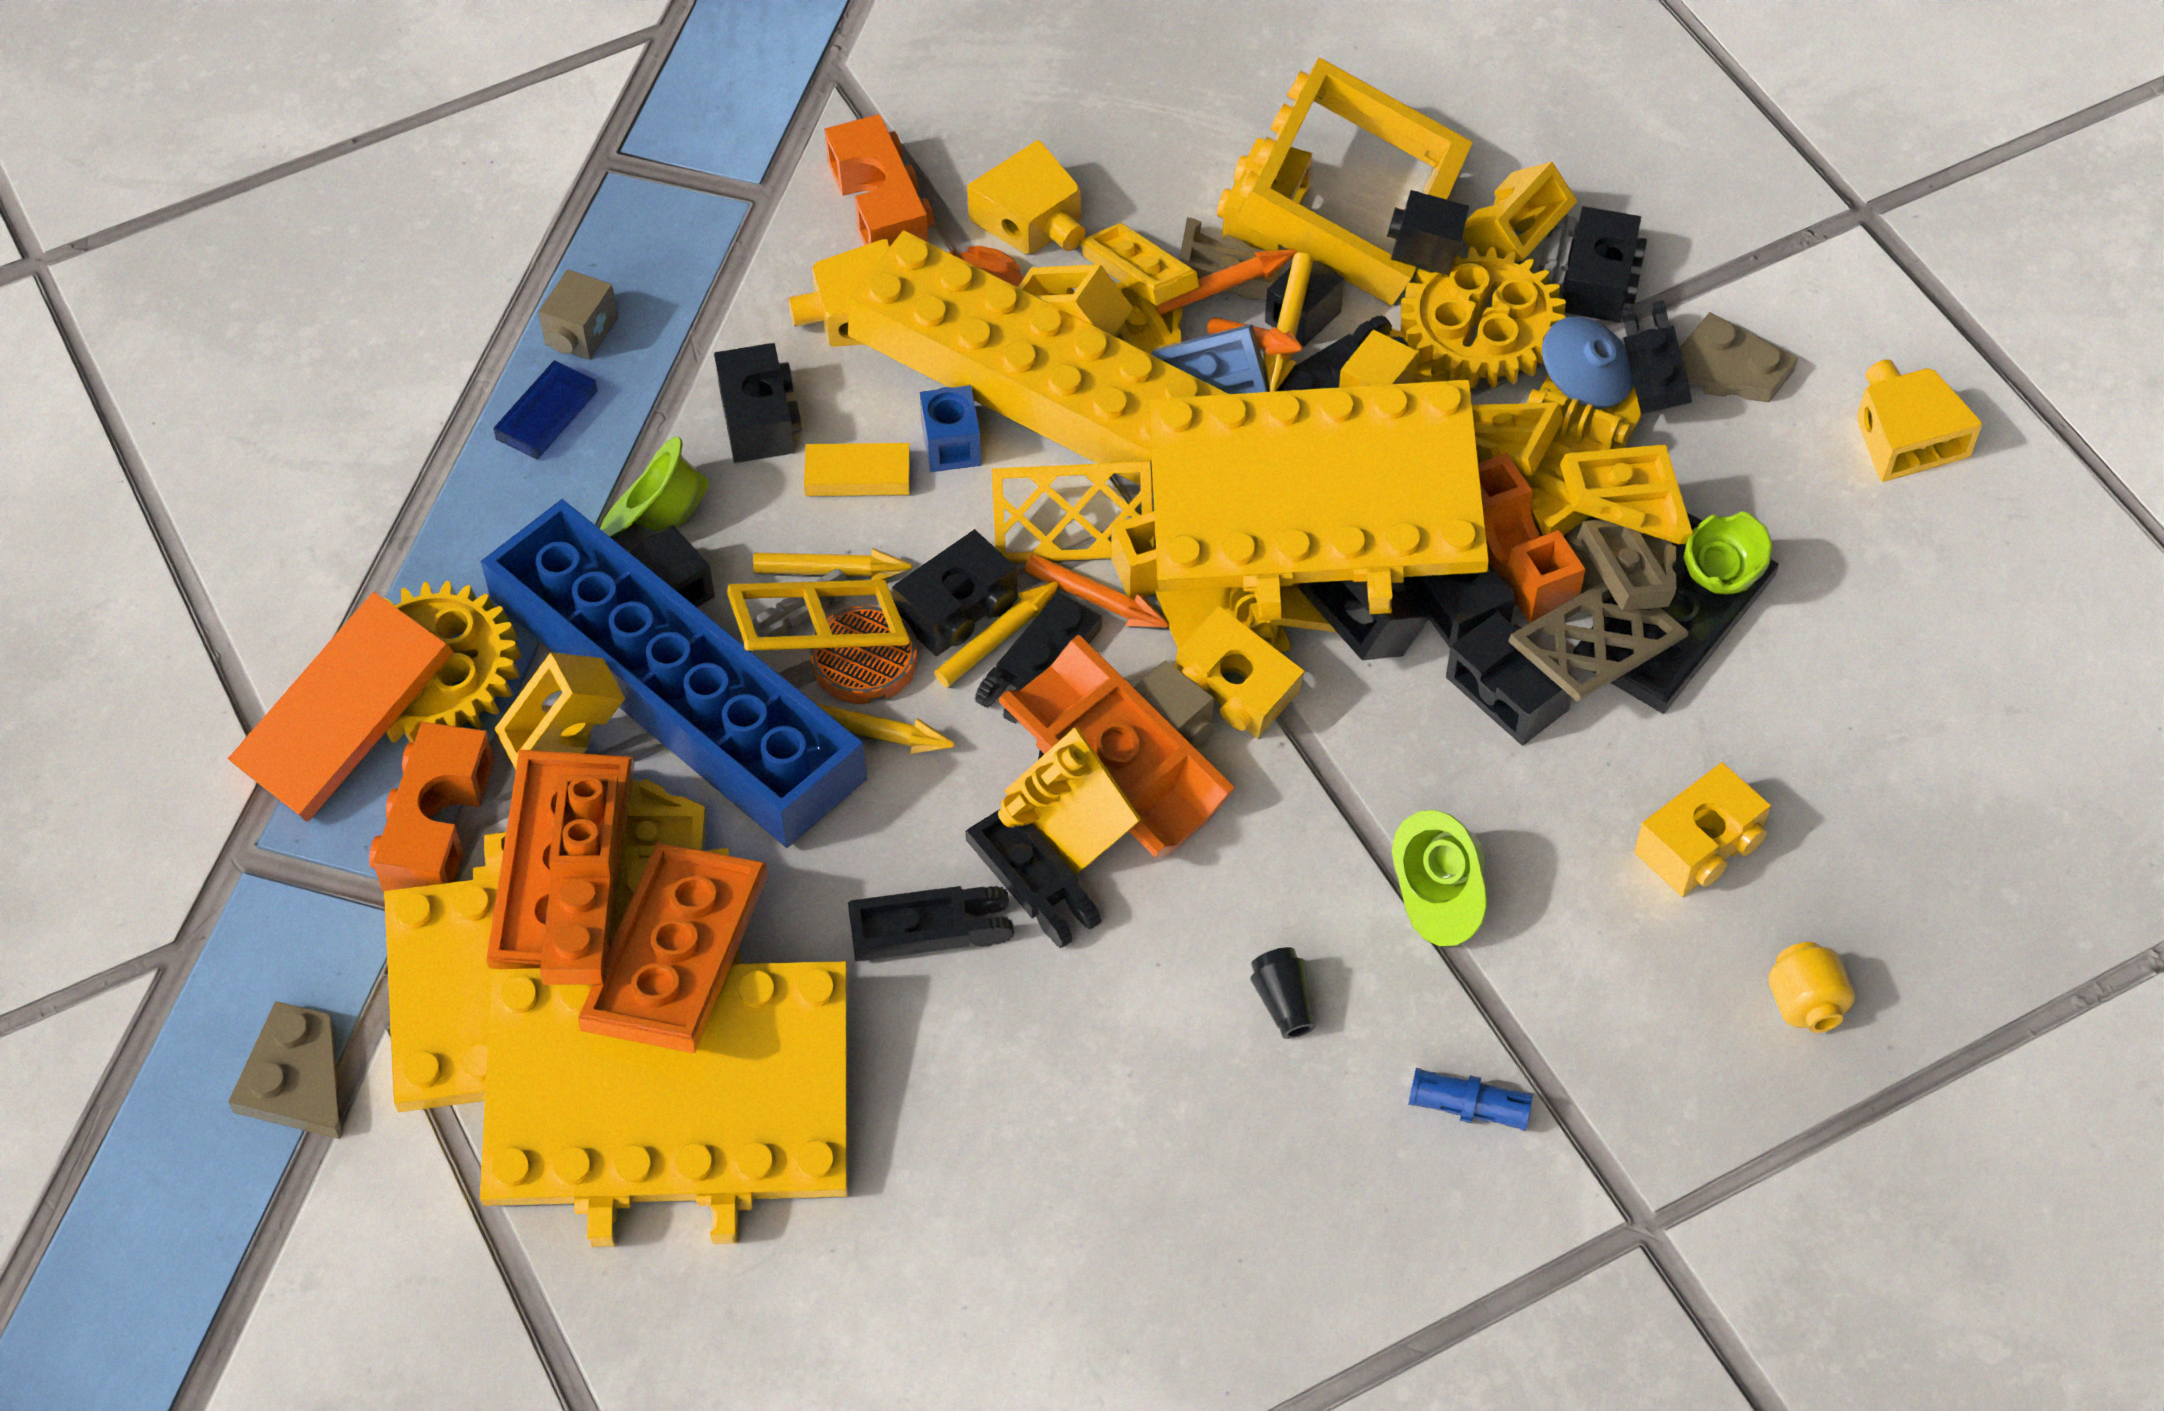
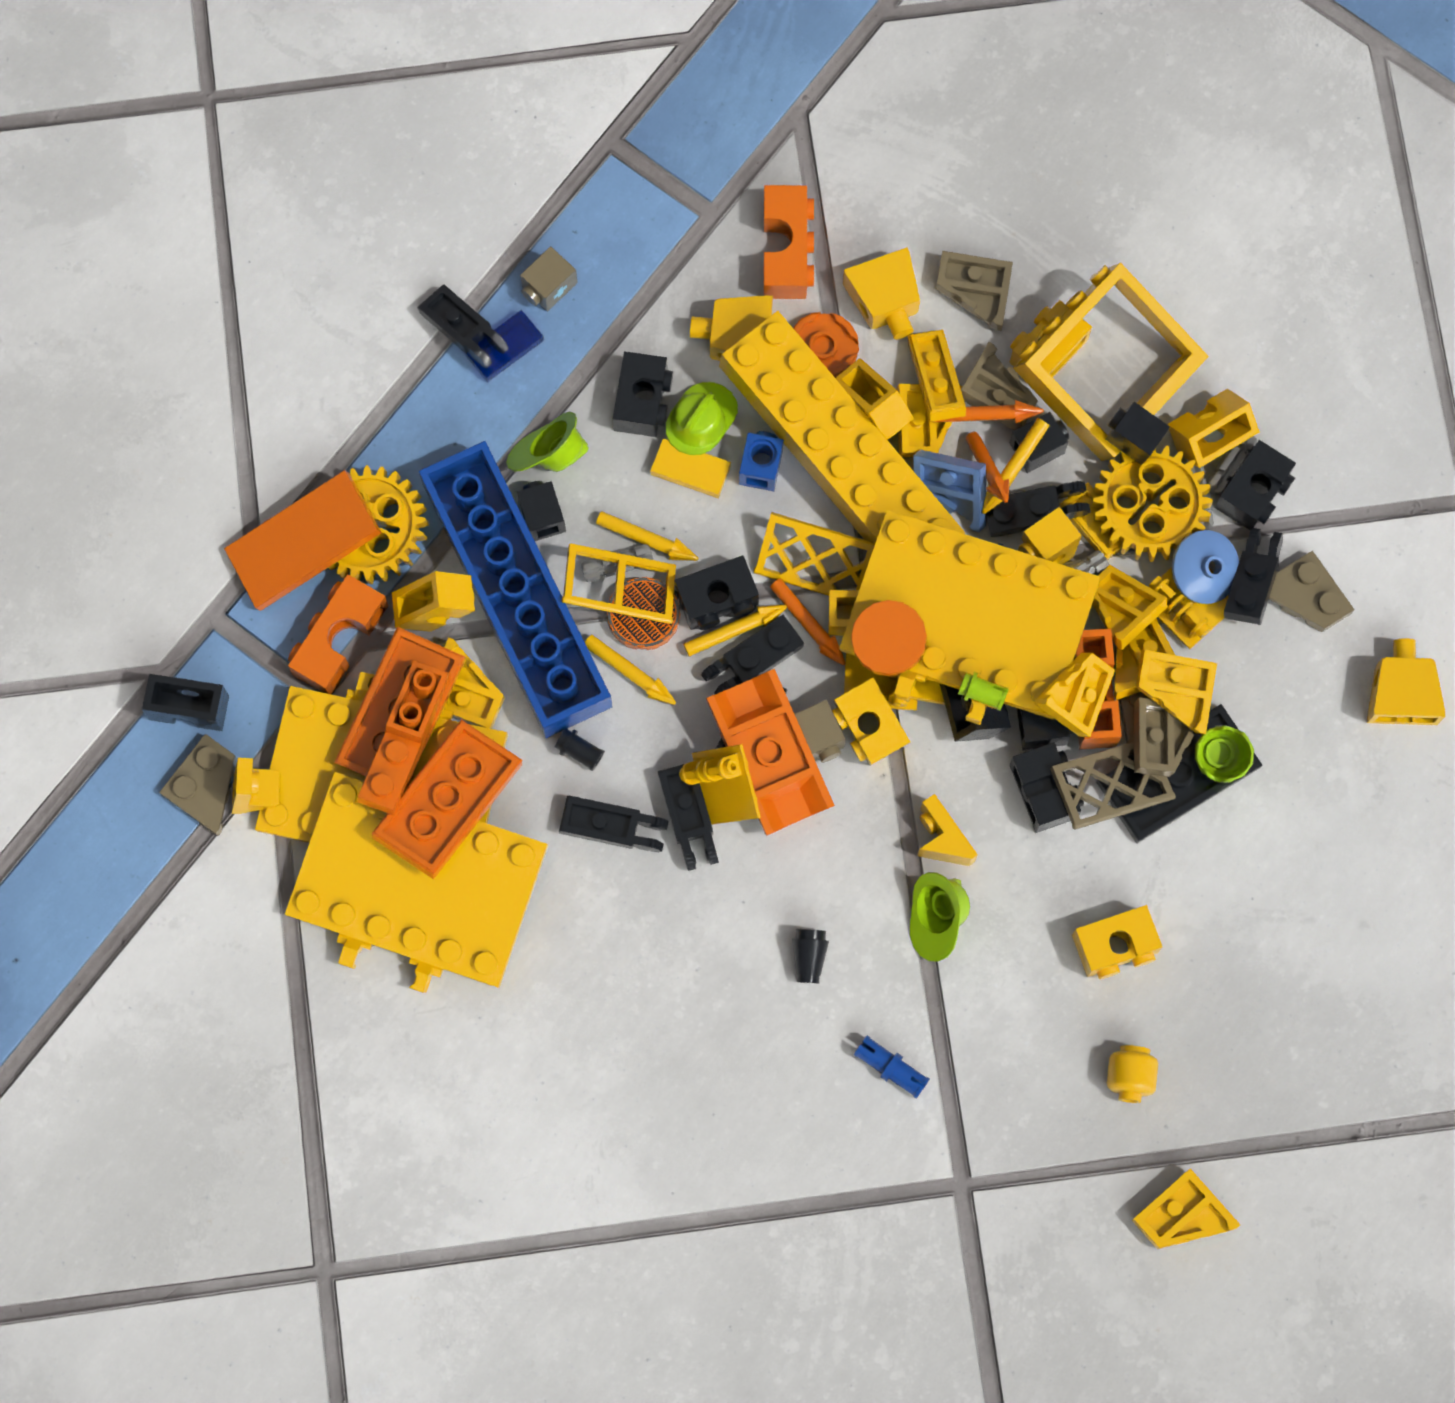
camera: 20 degrees right, 20 degrees up
none -> black brick [142,674,229,731]
none -> yellow slope [231,758,281,814]
none -> black hinge [417,284,509,369]
none -> black pin [555,728,605,771]
none -> lime piece [666,382,738,455]
none -> orange tile [851,600,927,676]
none -> yellow slope [917,794,978,866]
none -> dark tan wing [936,251,1013,331]
none -> lime pin [958,672,1009,711]
none -> yellow wing [1035,653,1115,737]
none -> yellow wing [1132,1168,1240,1250]

